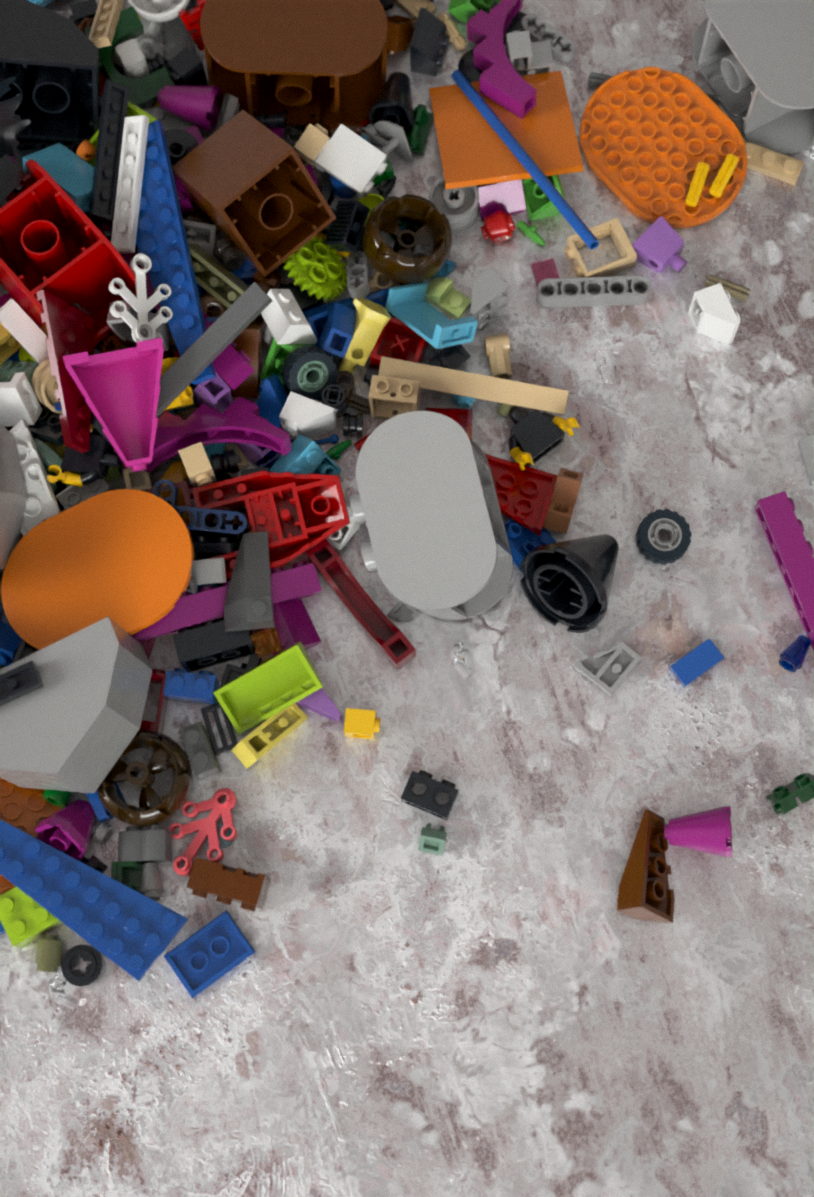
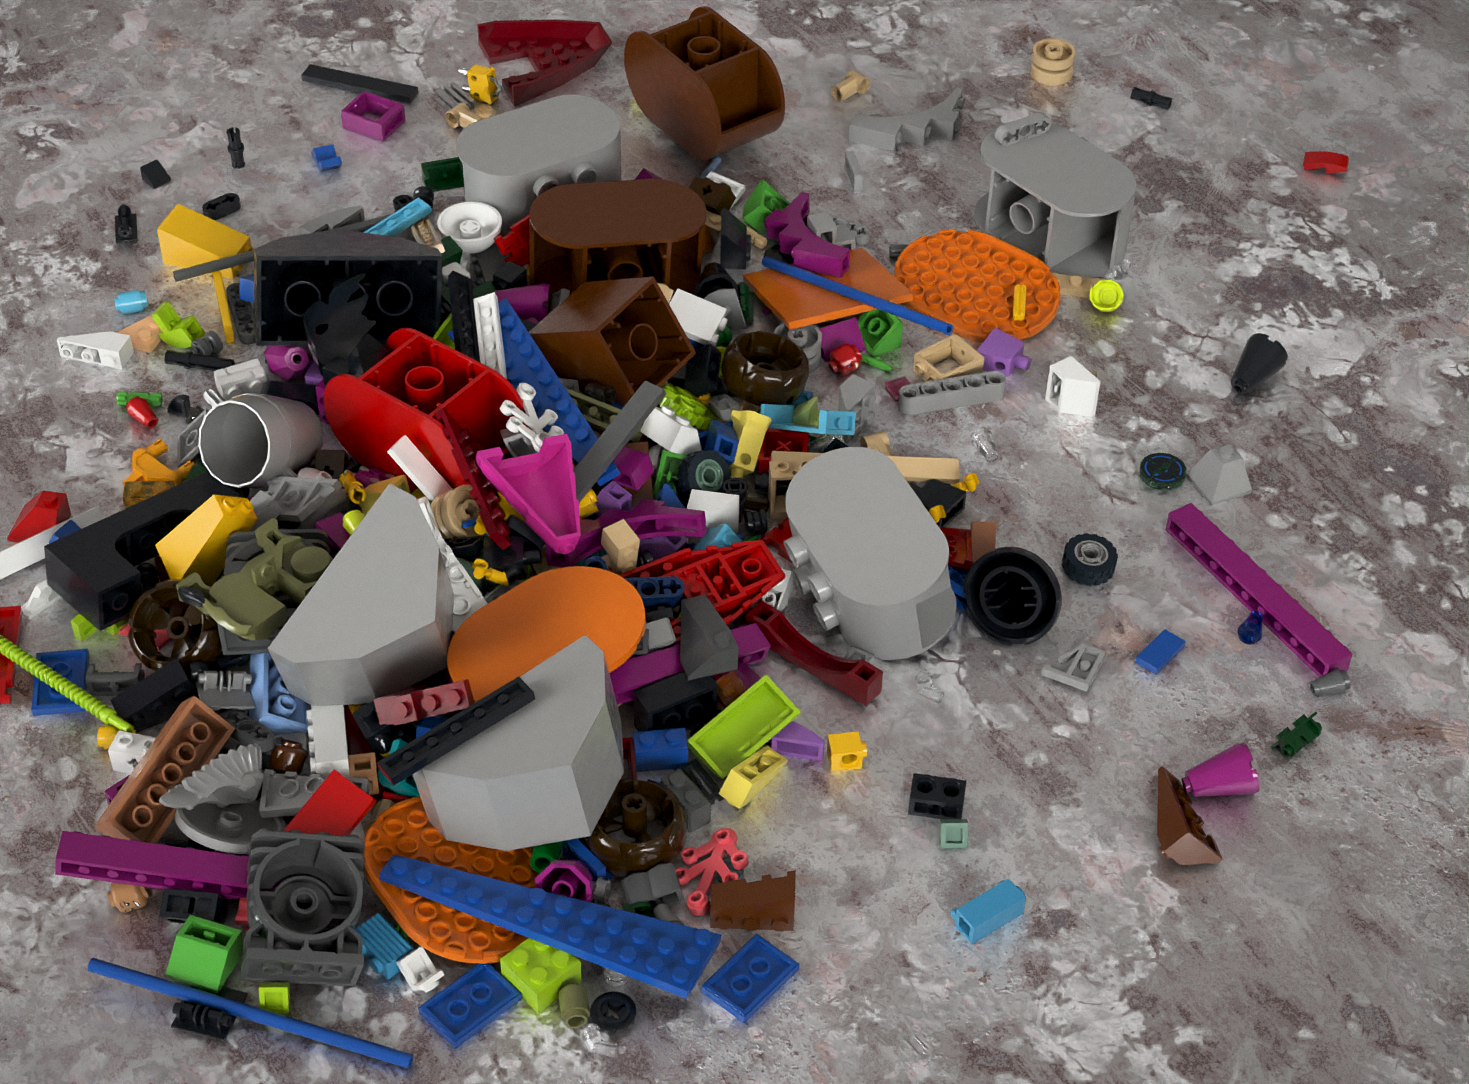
camera: 20 degrees left, 30 degrees down
orange hinge [76,140,96,161] -> none
yellow axle [709,154,739,198] -> none
none -> dark azure brick [950,879,1026,944]
none -> neon yellow hair [1089,280,1124,313]
none -> tile [1139,453,1187,490]

